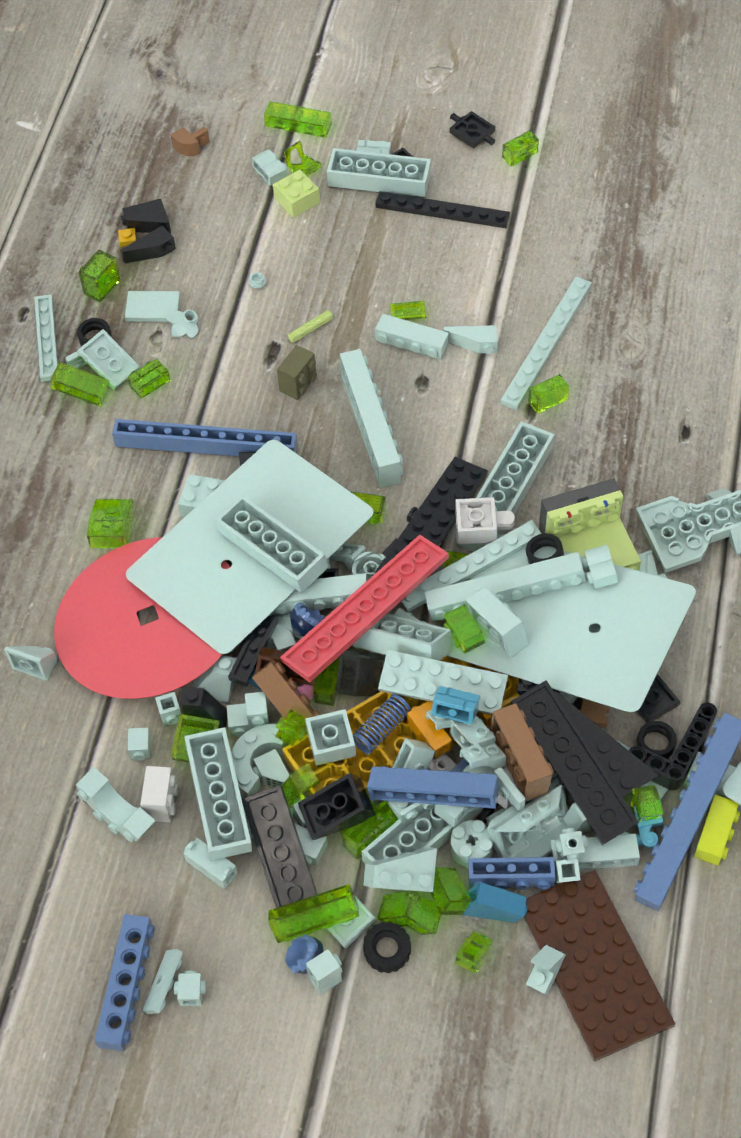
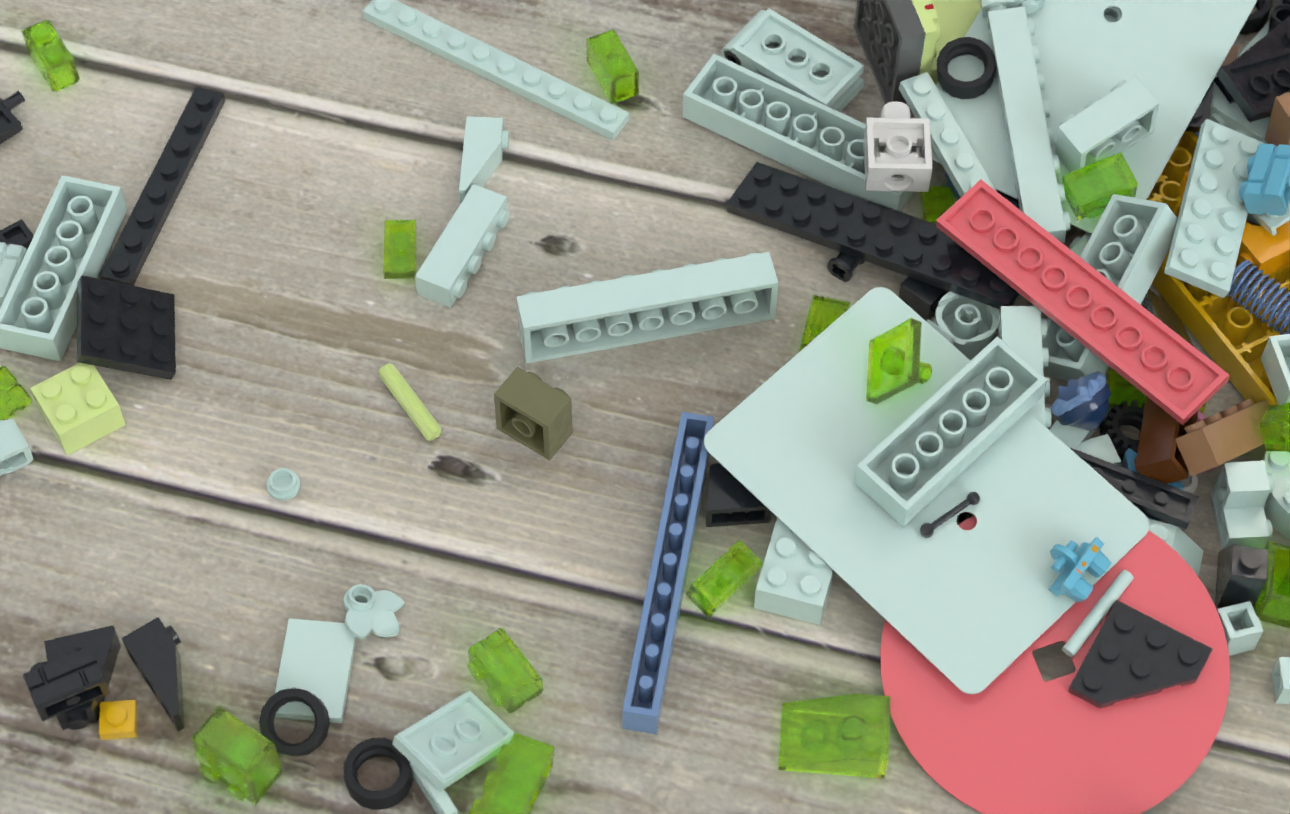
camera: 90 degrees left, 0 degrees up
none -> black brick [23,646,110,721]
none -> black plate [77,275,176,380]
none -> black tyre [259,688,330,757]
none -> clear neon green brick [686,540,763,618]
none -> light aqua hinge [721,8,864,112]
none -> clear neon green tile [866,318,932,404]
none -> black hinge [920,492,980,538]
none -> medium azure hips [1049,537,1112,602]
none -> light aqua bar [1062,570,1134,657]
none -> black plate [1068,600,1212,708]

